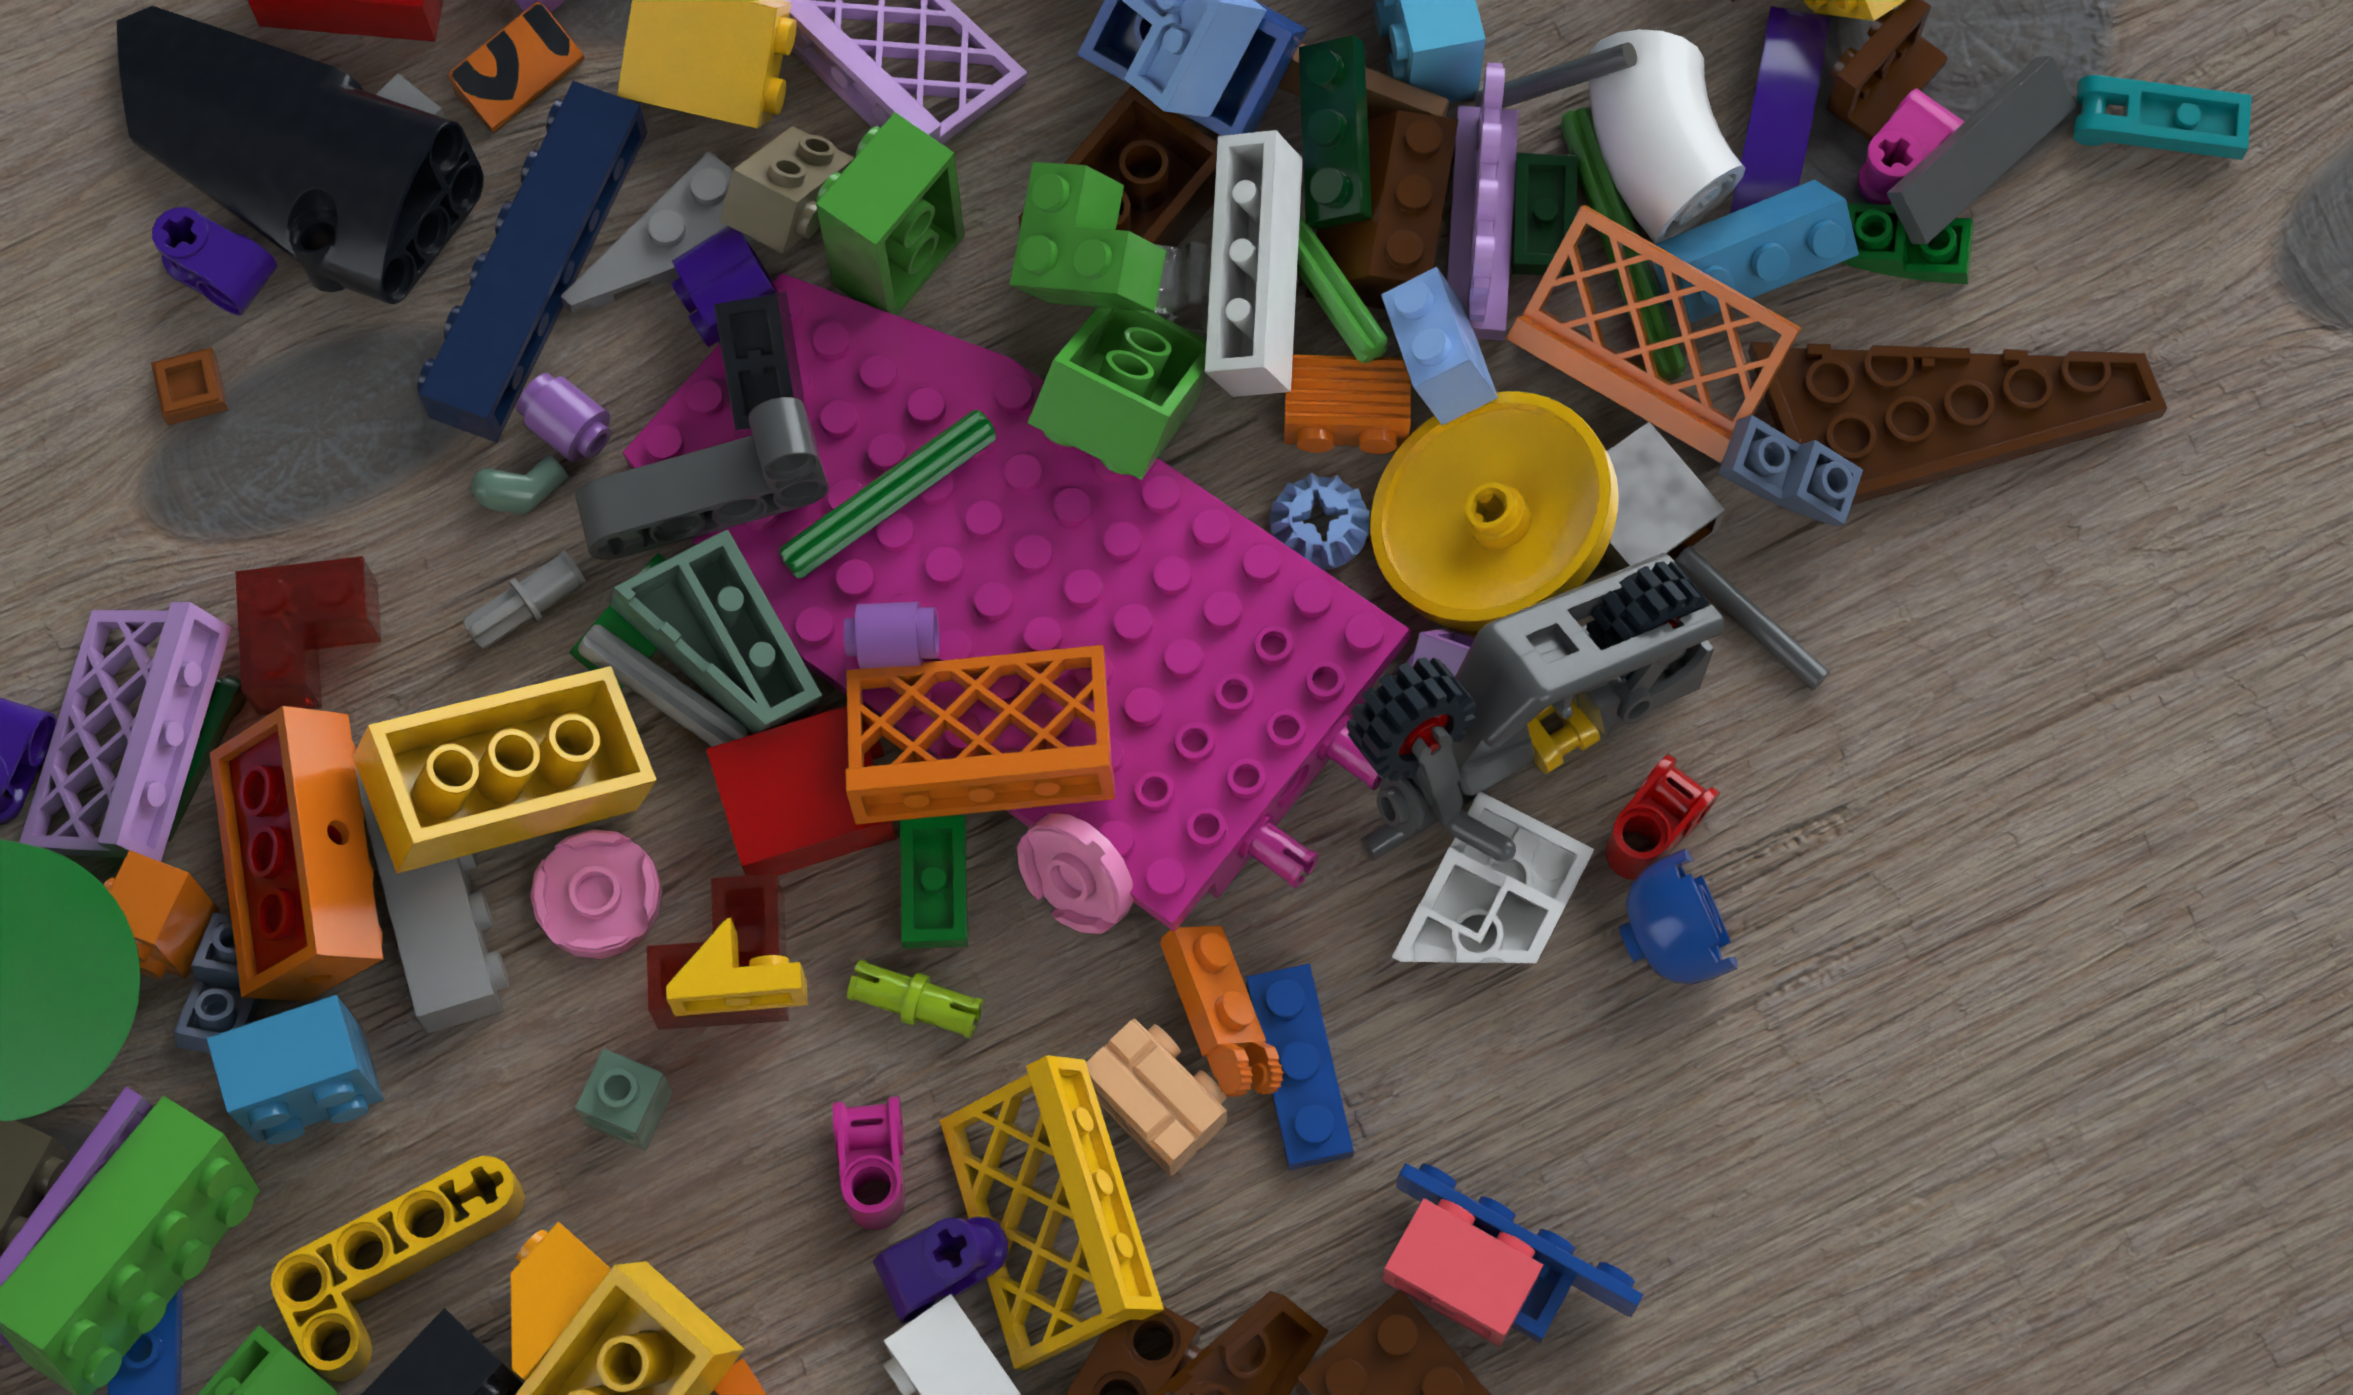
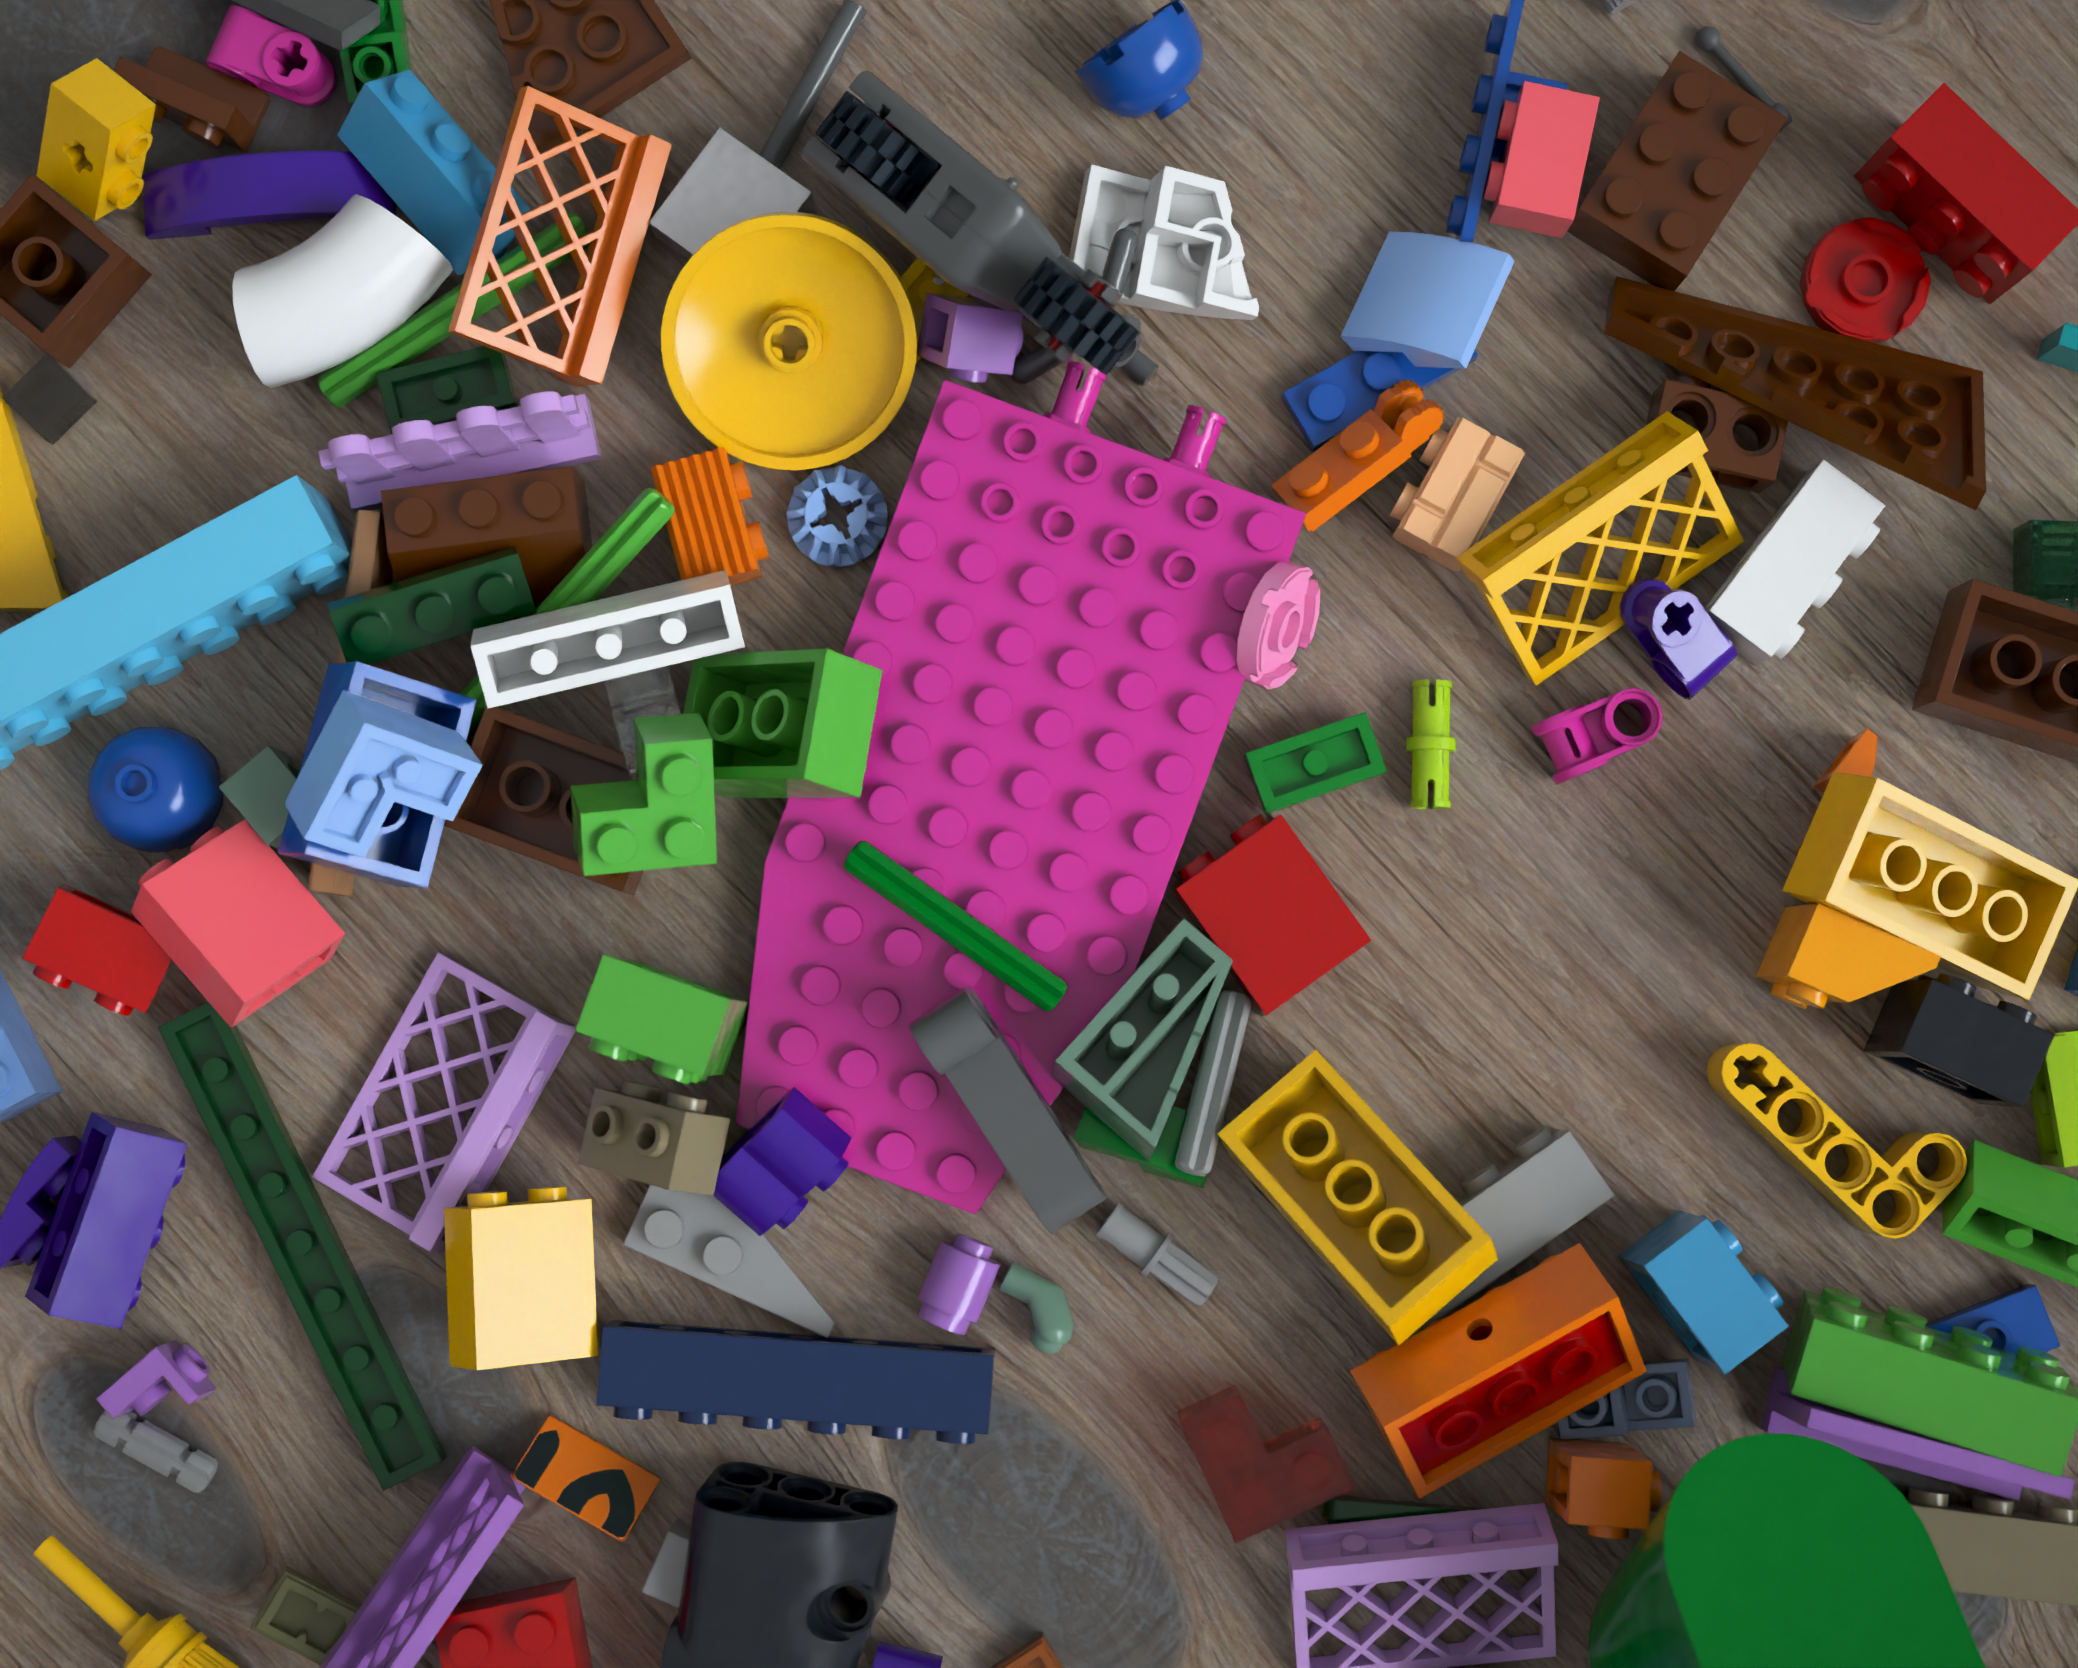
camera: 105 degrees left, 15 degrees up
bright pink tile [530,829,662,959] -> none
sand green brick [575,1048,673,1151] -> none
clear red brick [647,874,789,1030] -> none
yellow slope [666,918,808,1016] -> none
black hinge [714,291,806,430] -> none
medium lavender brick [844,601,940,669] -> none
orange fence [846,645,1116,824] -> none
light blue brick [1381,267,1498,425] -> none
dark grey bar [1475,42,1637,109] -> none
red piece [1605,753,1720,880] -> none
sand blue slope [1718,415,1863,526] -> none
none -> light blue slope [1340,231,1515,369]

